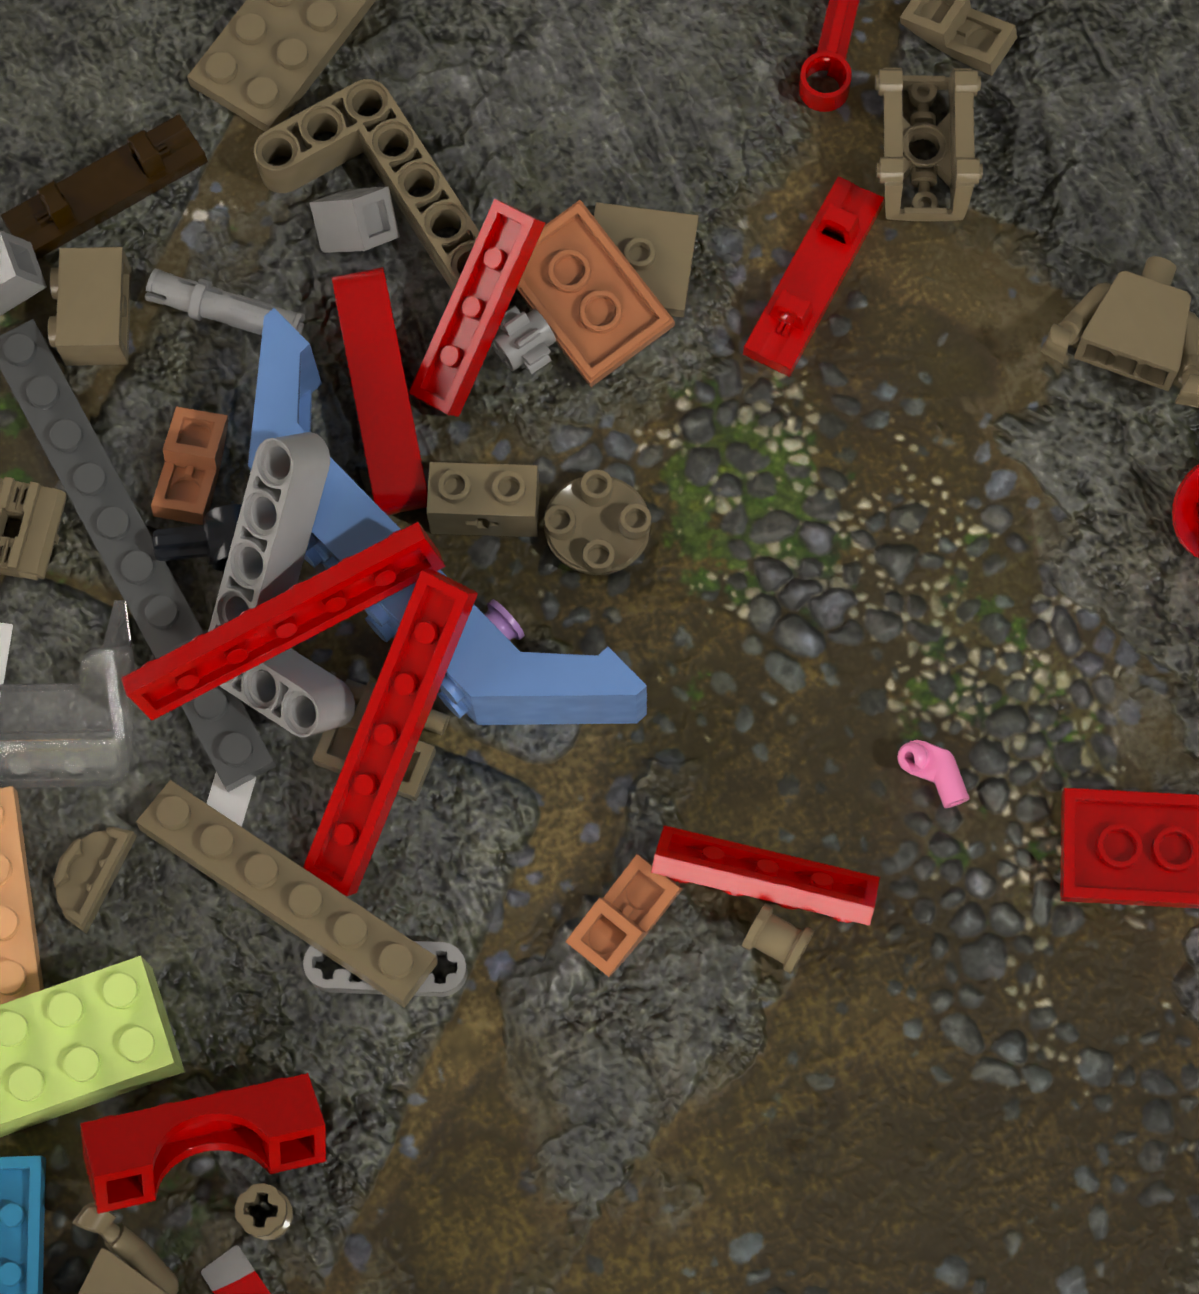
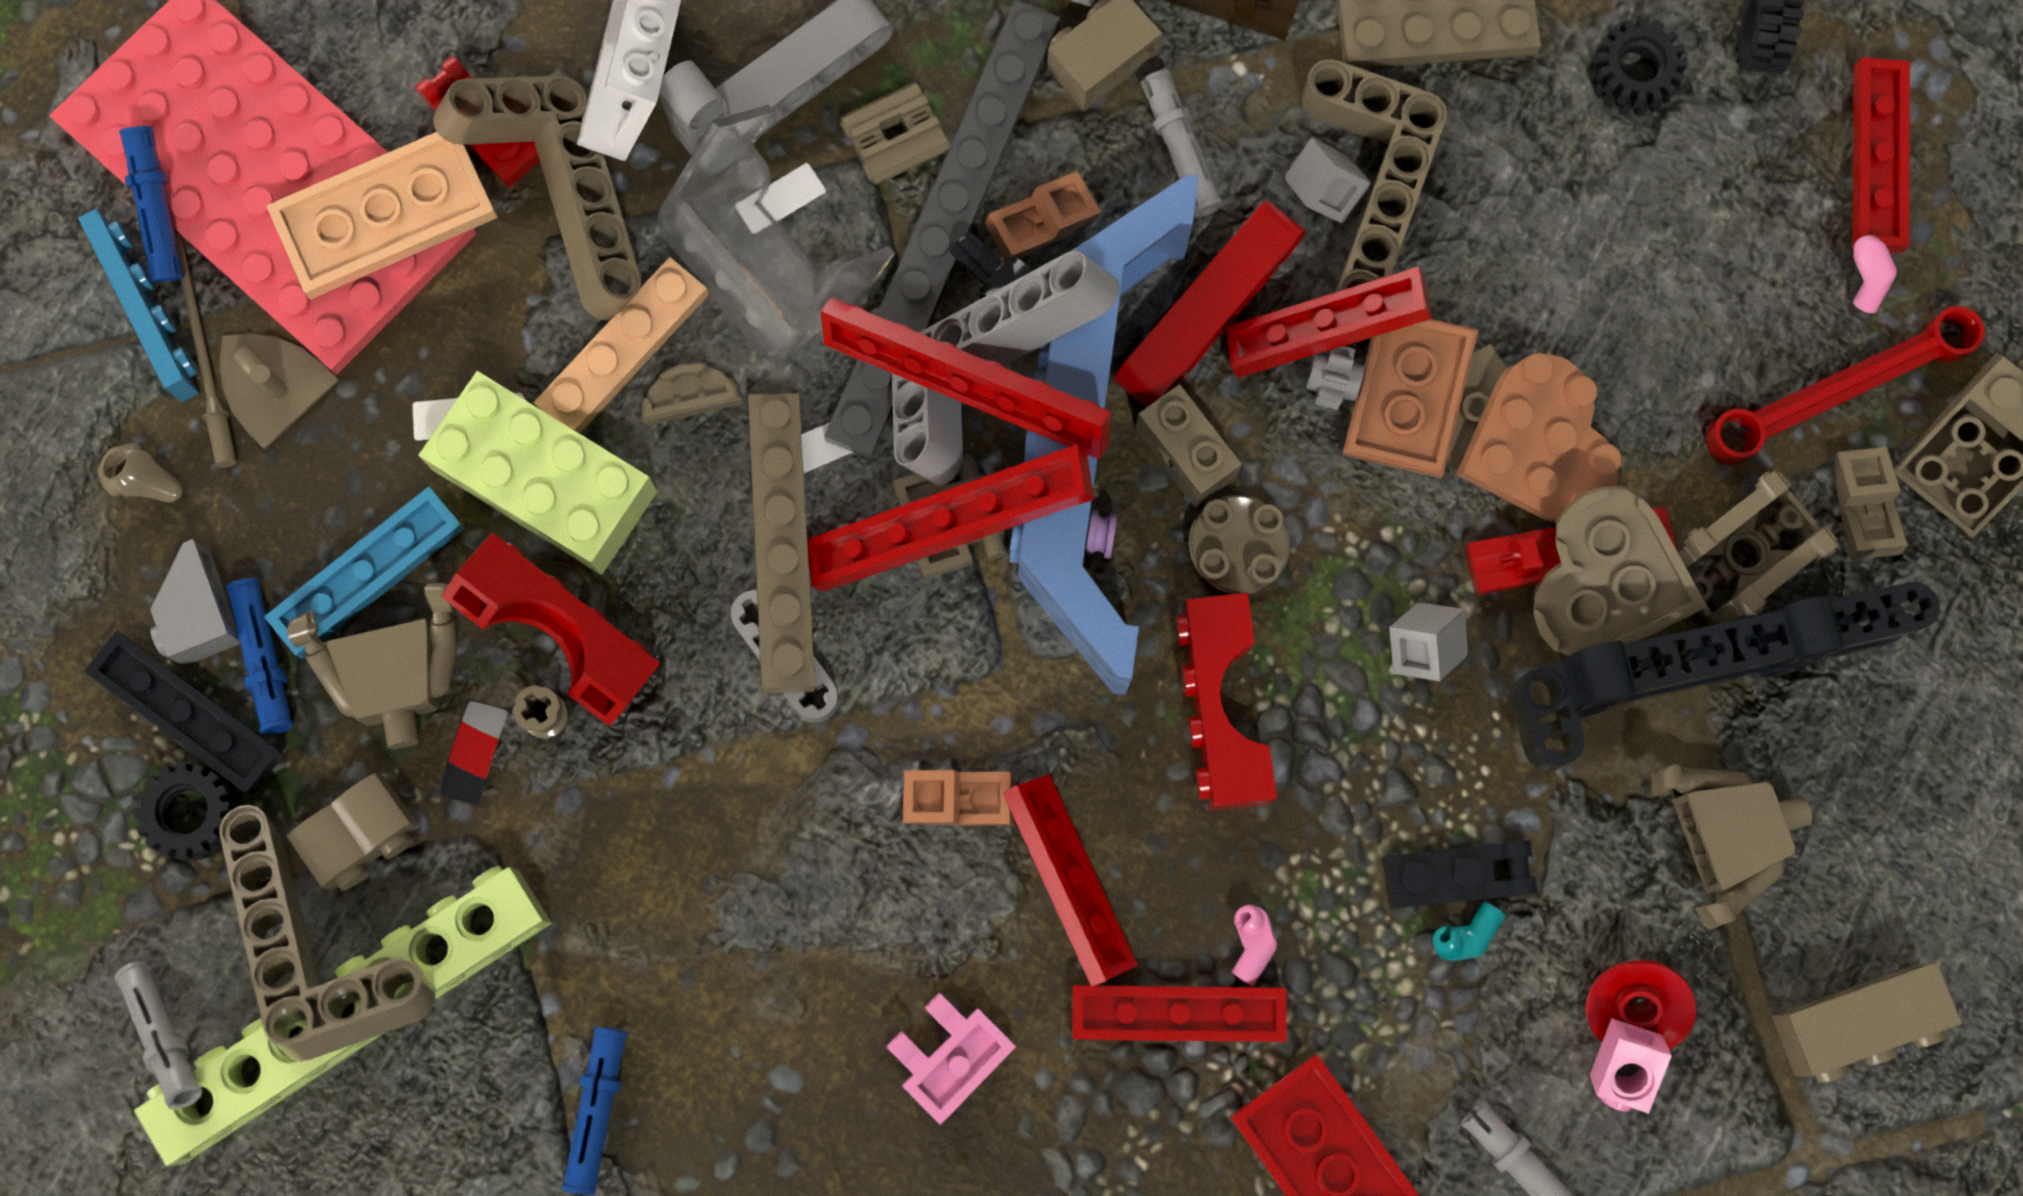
camera: 45 degrees right, 5 degrees up
dark tan bush [741,903,815,974] -> none
none -> bright pink plate [887,993,1016,1125]
none -> red plate [1072,985,1287,1042]
none -> red arch [1175,592,1277,812]
none -> black plate [1383,840,1538,910]
none -> light grey panel [1389,603,1468,681]
none -> teal arm [1432,902,1506,962]
none -> nougat plate [1456,353,1622,523]
none -> black beam [1511,582,1940,771]
none -> dark tan plate [1533,486,1707,656]

